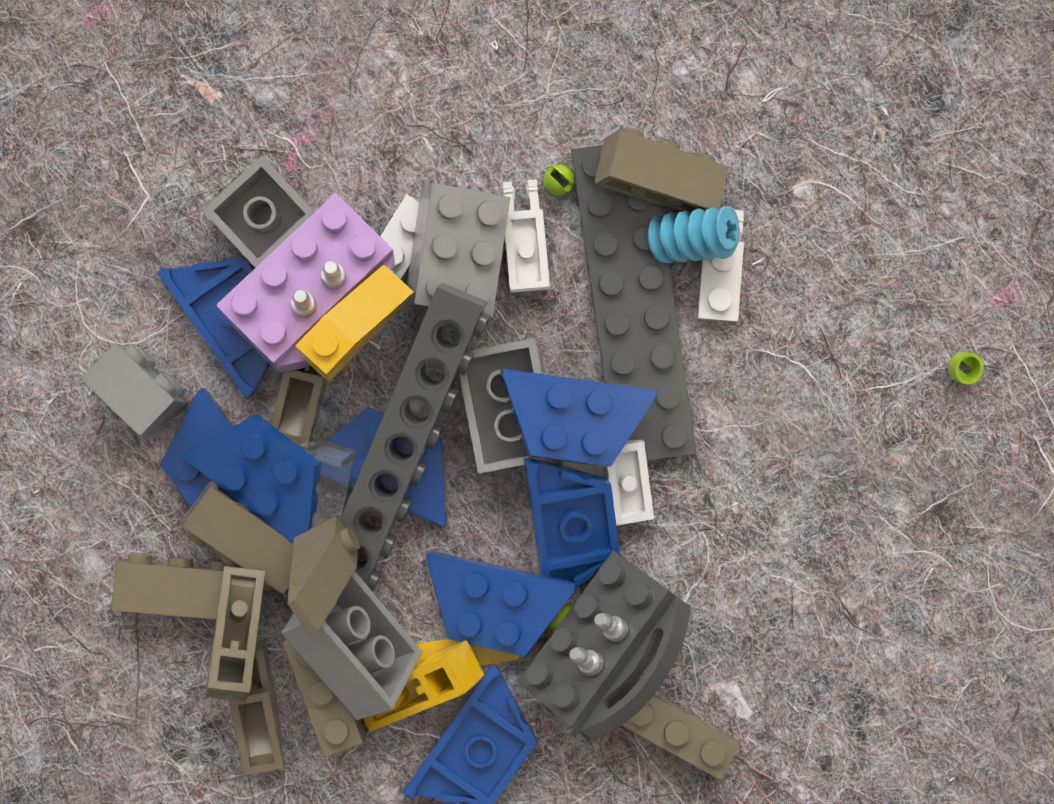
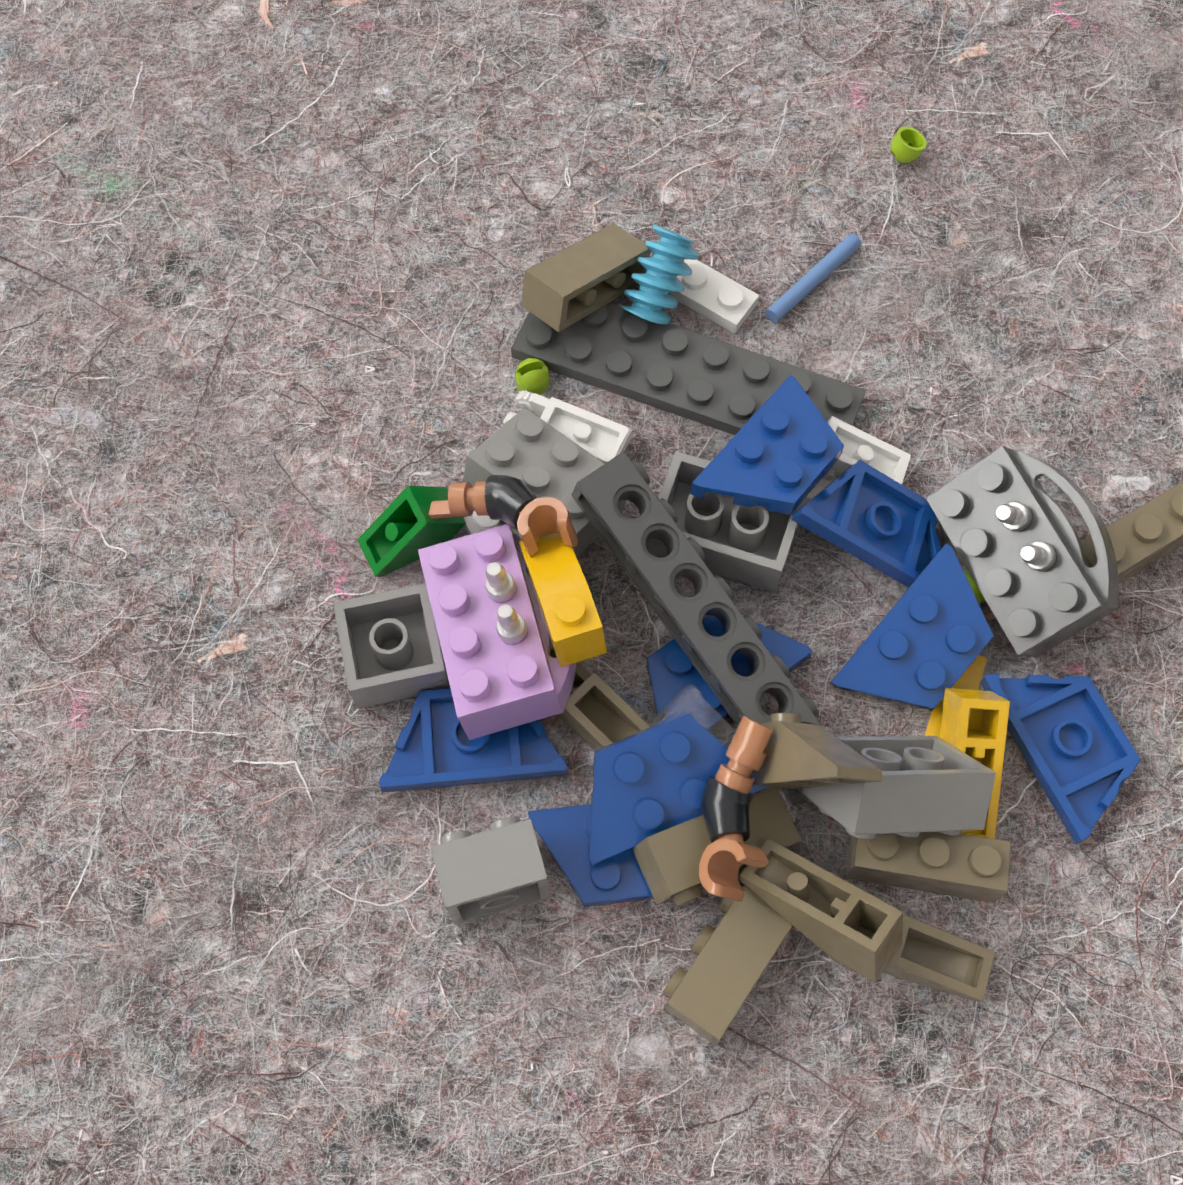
camera: 60 degrees left, 20 degrees down
none -> green slope [357,486,466,577]
none -> nougat piece [429,475,578,557]
none -> nougat piece [699,715,773,902]
none -> medium blue bar [765,233,861,323]

